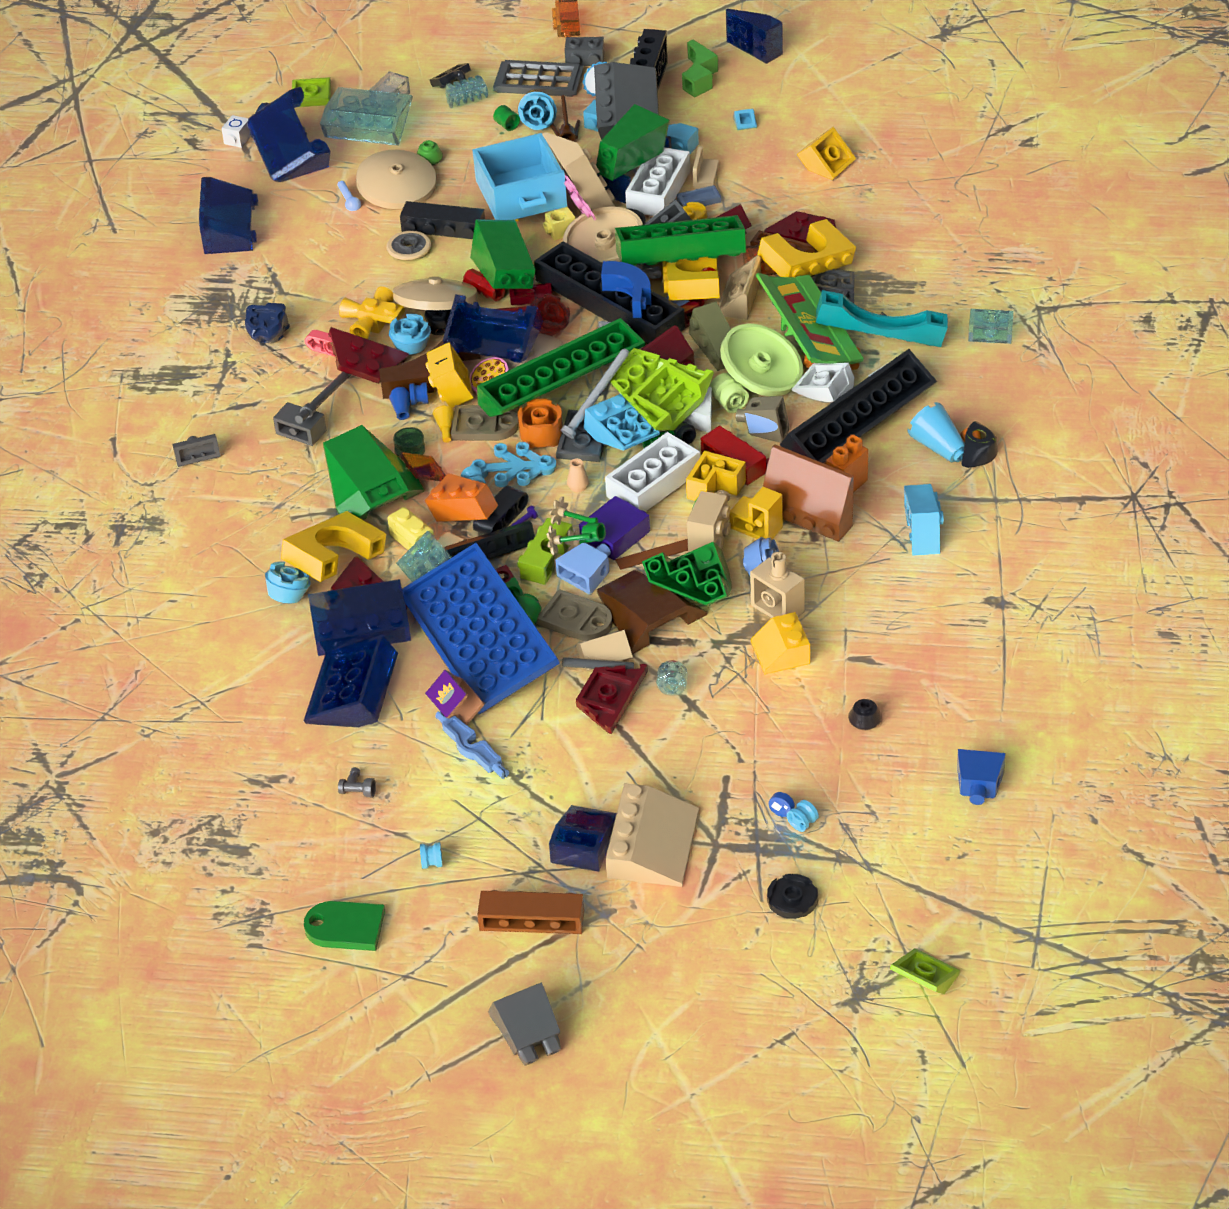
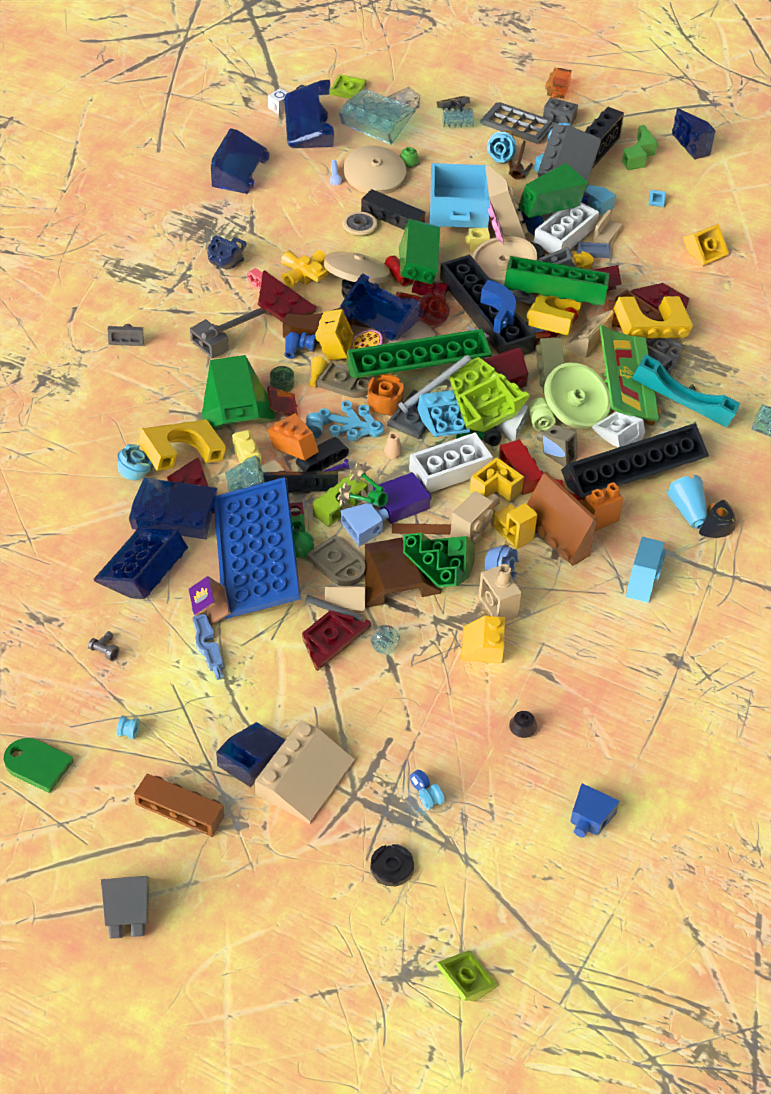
camera: 15 degrees right, 5 degrees up
medium azure cone [389,314,431,355] -> none
green wheel [493,105,520,131] -> none

